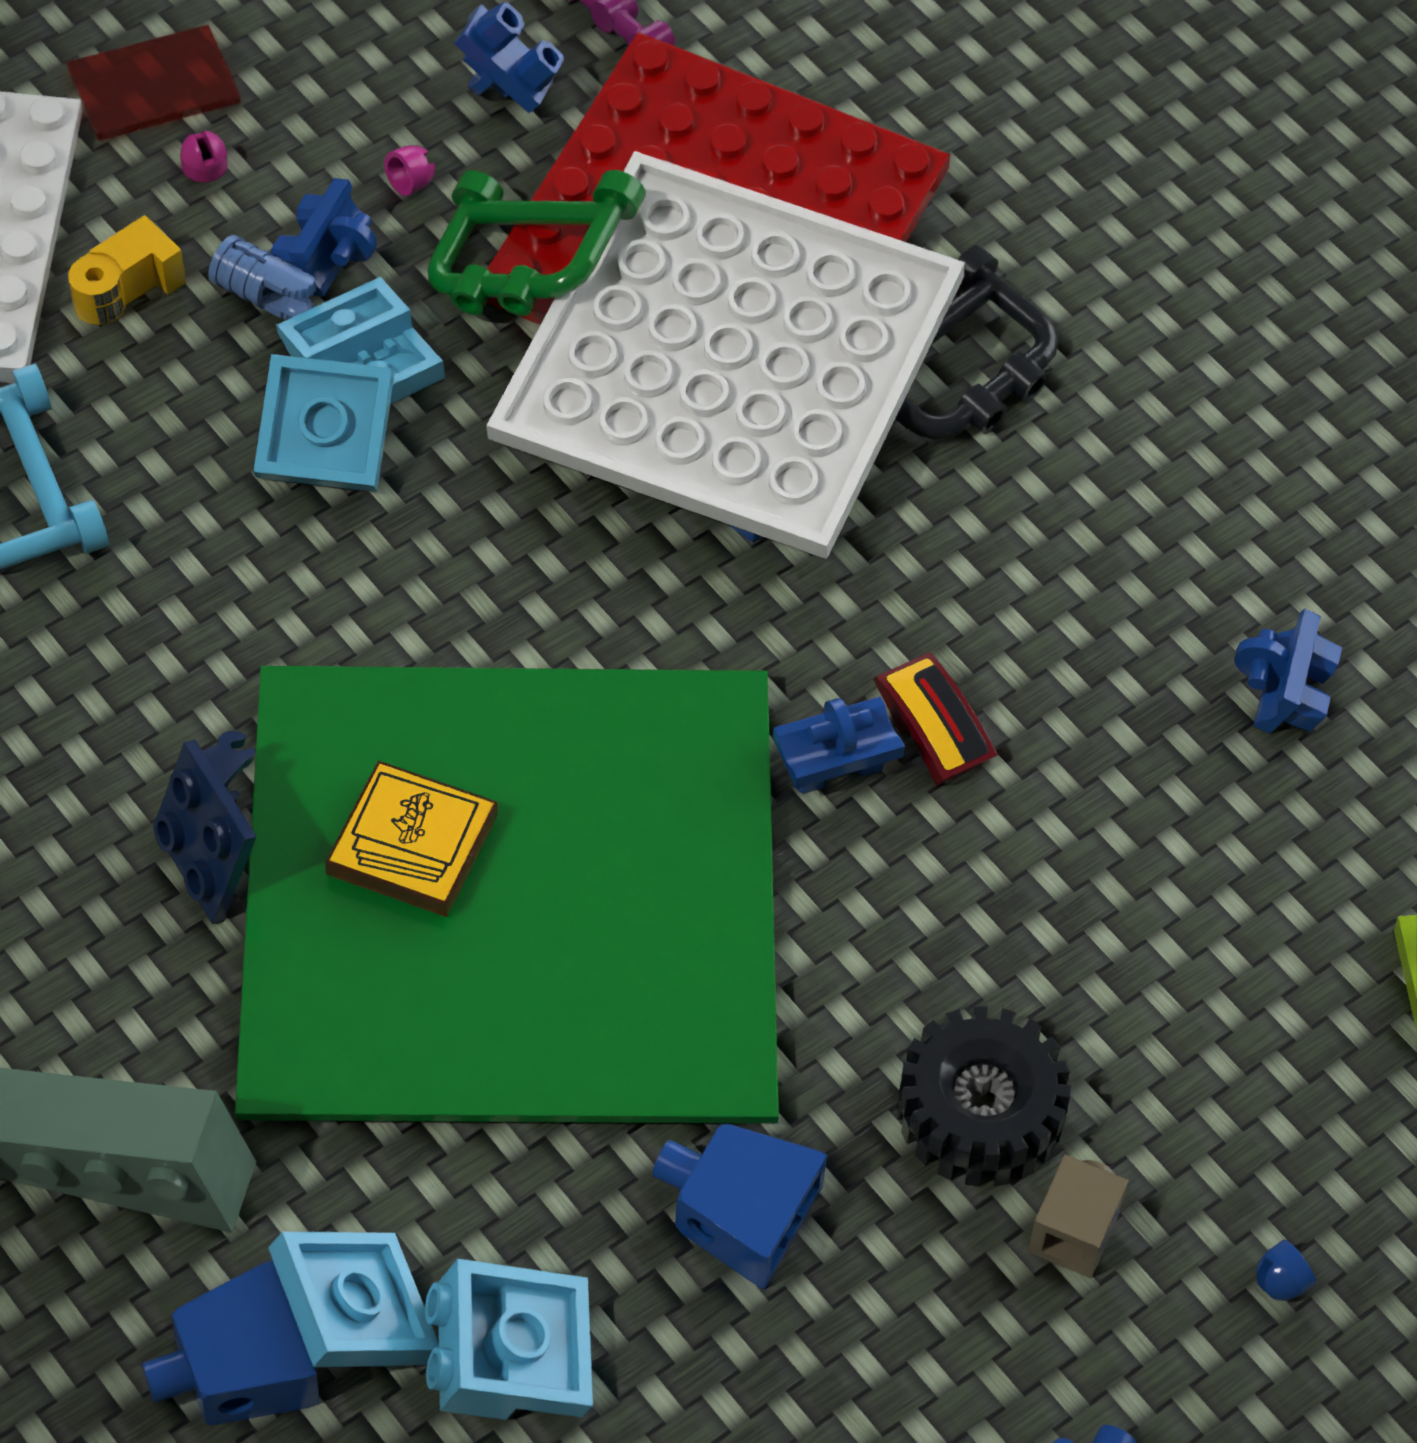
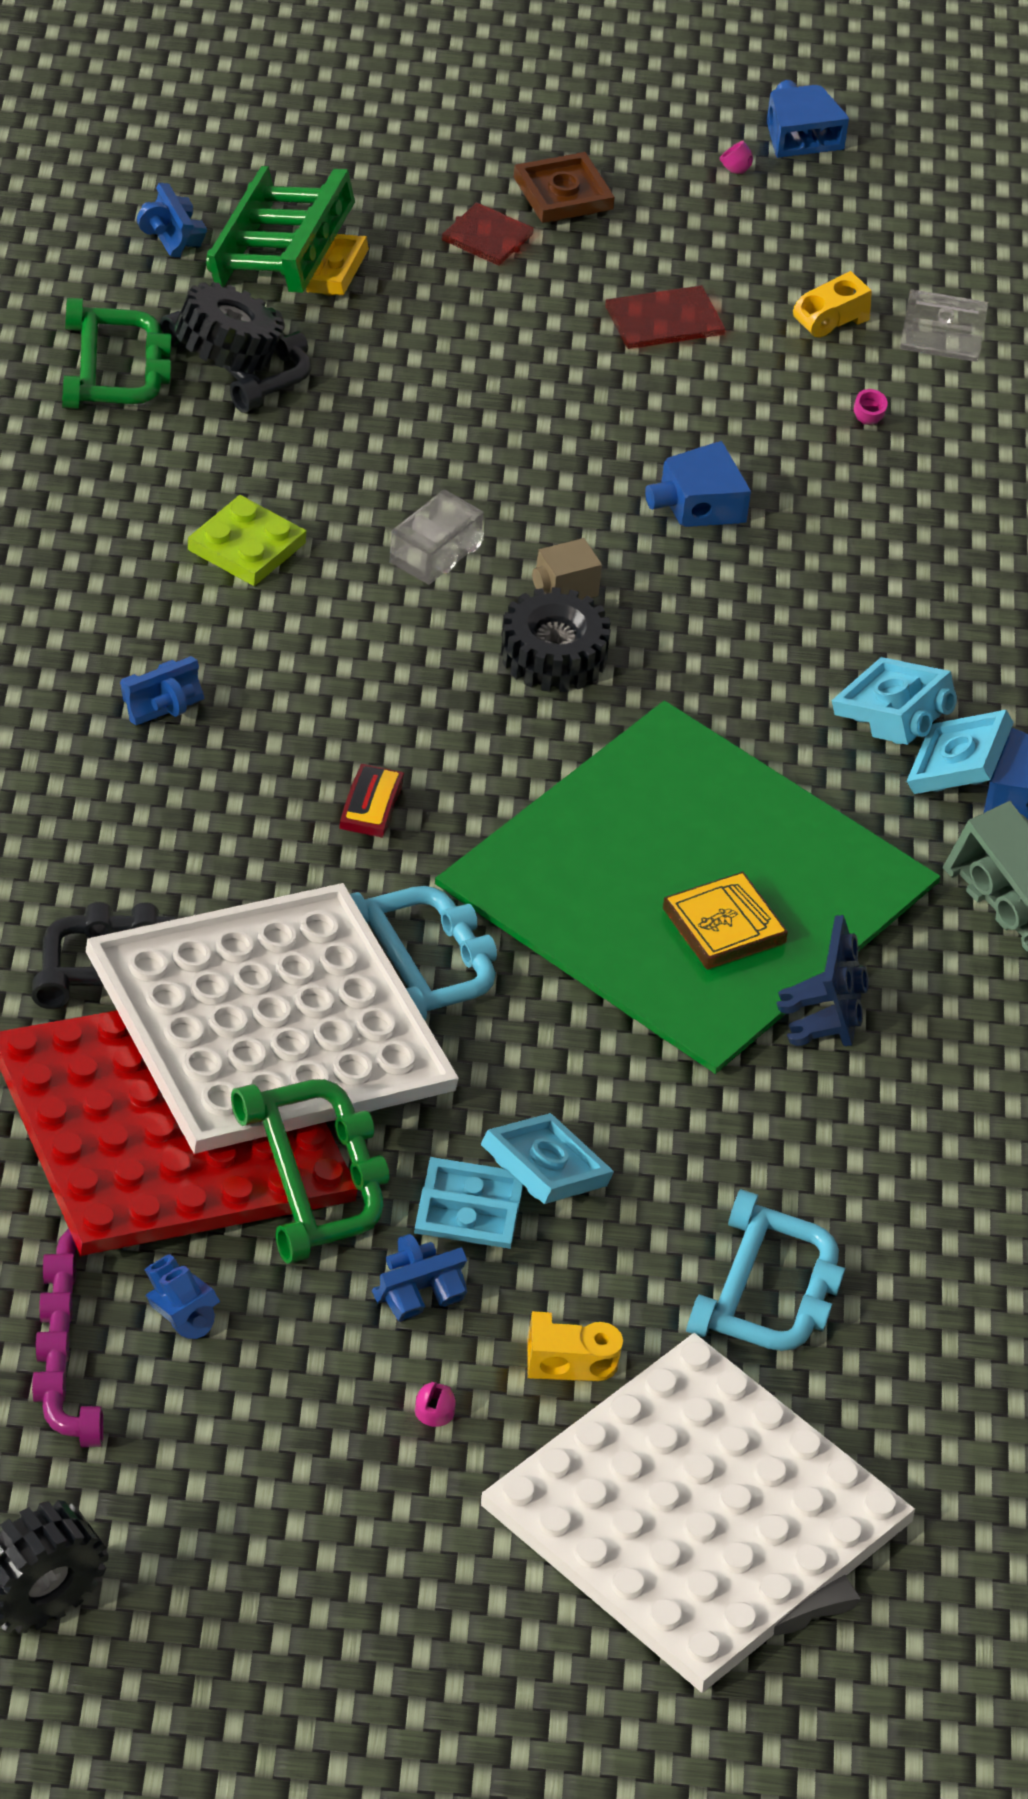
camera: 140 degrees left, 10 degrees down
clear red piece [66,25,241,141] -> none
medium blue hinge [208,235,316,320] -> none
dark pink hinge [384,145,436,196] -> none
blue torso [652,1124,827,1290] -> none
blue hips [773,696,905,794] -> none
blue hinge [1256,1239,1317,1301] -> none
none -> medium azure bar [350,886,497,1021]
none -> clear brick [389,489,484,585]

